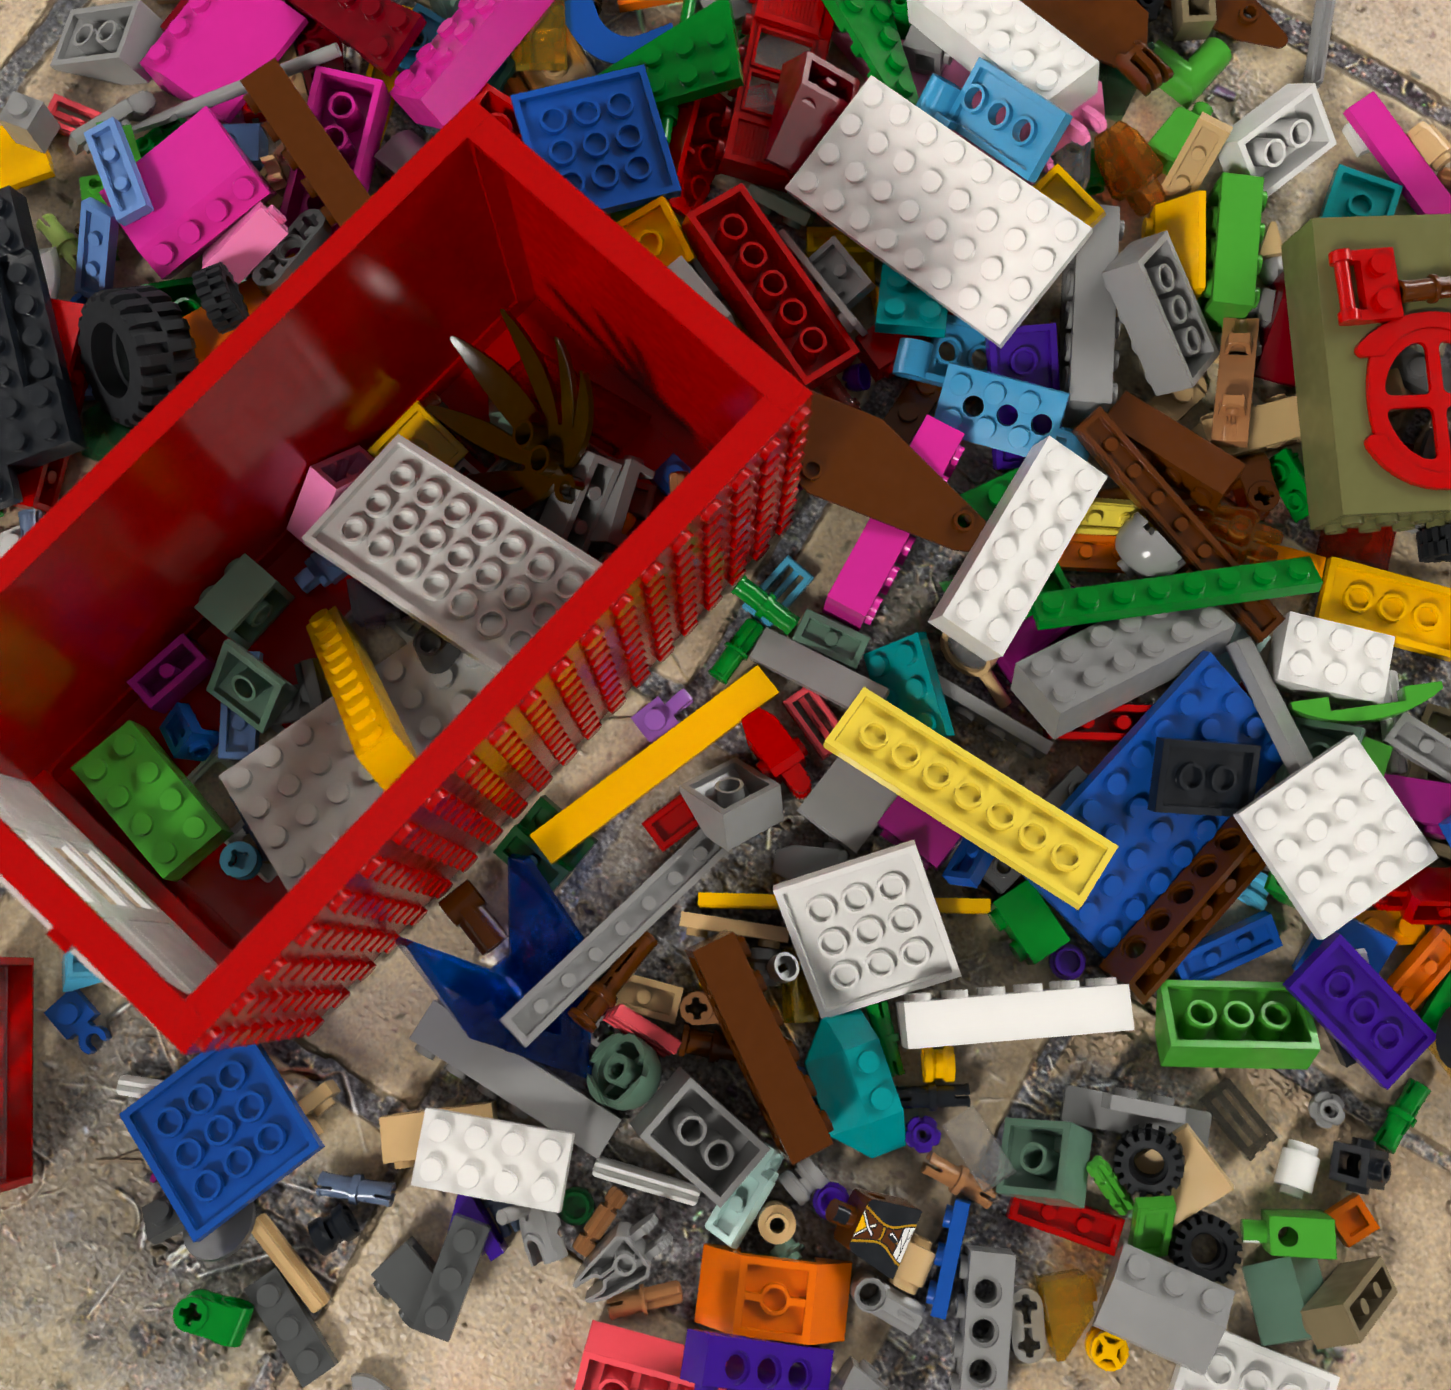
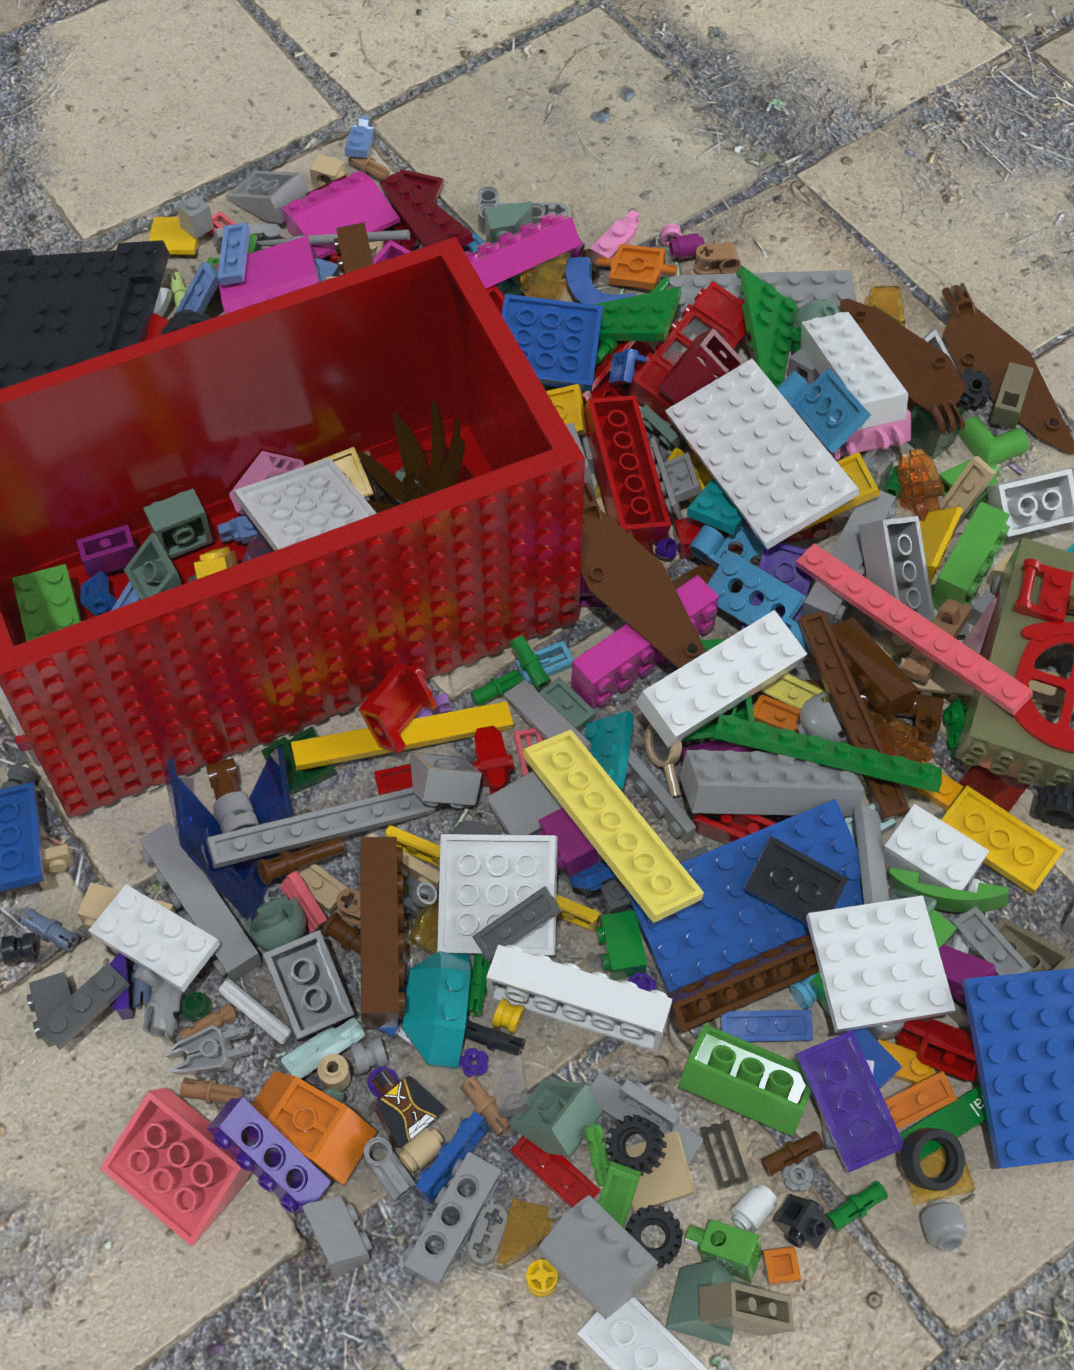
camera: 25 degrees right, 20 degrees down
none -> light grey wheel [213,791,259,834]
none -> red panel [358,663,437,754]
none -> dark grey tile [472,886,563,961]
none -> blue bracket [609,349,647,386]
none -> reddish brown pin [760,1131,824,1177]
none -> coral plate [796,543,1033,715]

